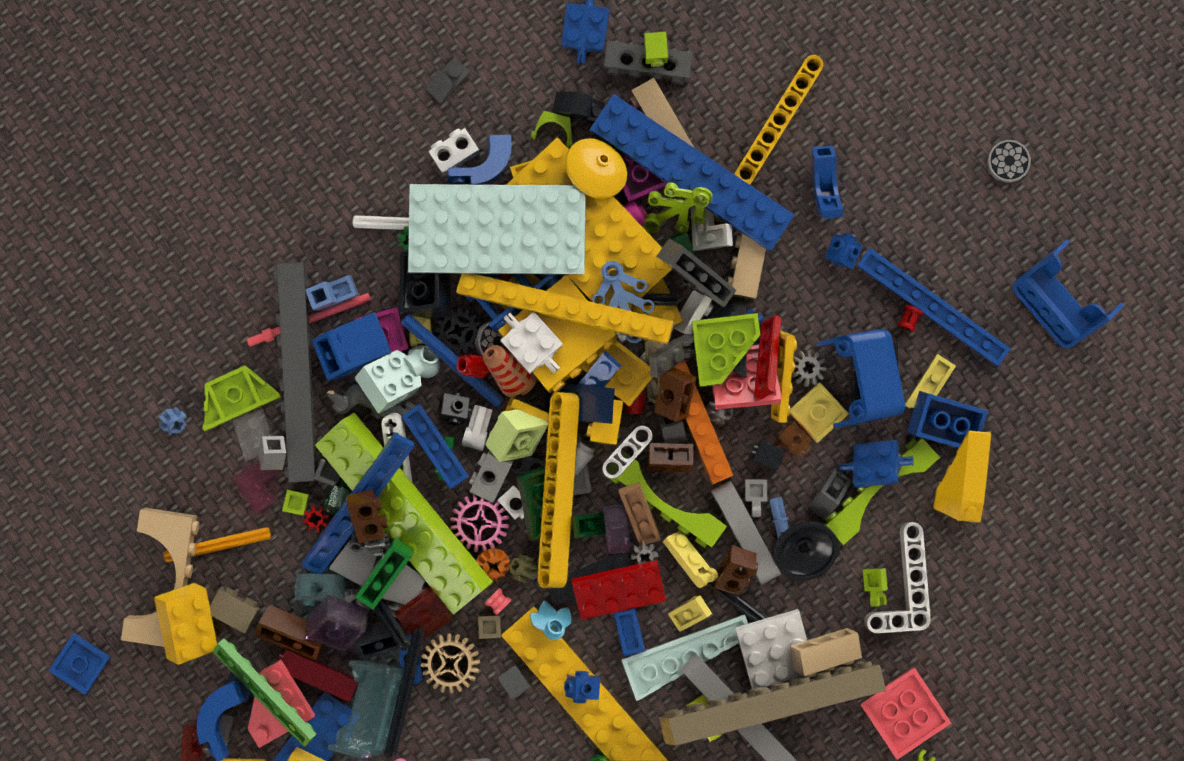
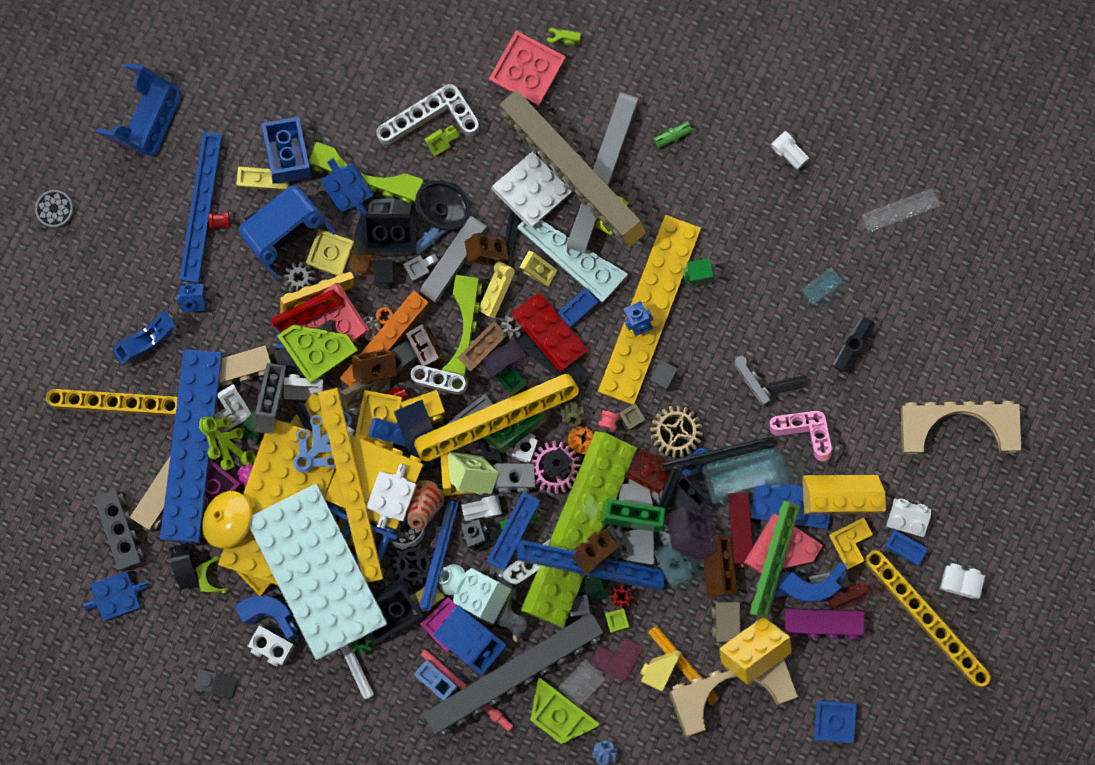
camera: 105 degrees left, 5 degrees down
light grey brick [258,436,286,470] -> none
red brick [457,354,489,378] -> none
medium azure plate [530,601,571,640] -> none
light grey cone [574,441,595,475] -> none
lime brick [644,32,668,67] -> none
flat silver hinge [649,334,695,378] -> none
tan brick [790,628,862,677] -> none
yellow wedge [933,431,991,522] -> none
none -> black slope [354,214,417,255]
none -> orange bush [376,307,393,326]
none -> black brick [543,447,573,479]
none -> light yellow slope [640,651,681,691]
none -> magenta brick [784,609,864,640]

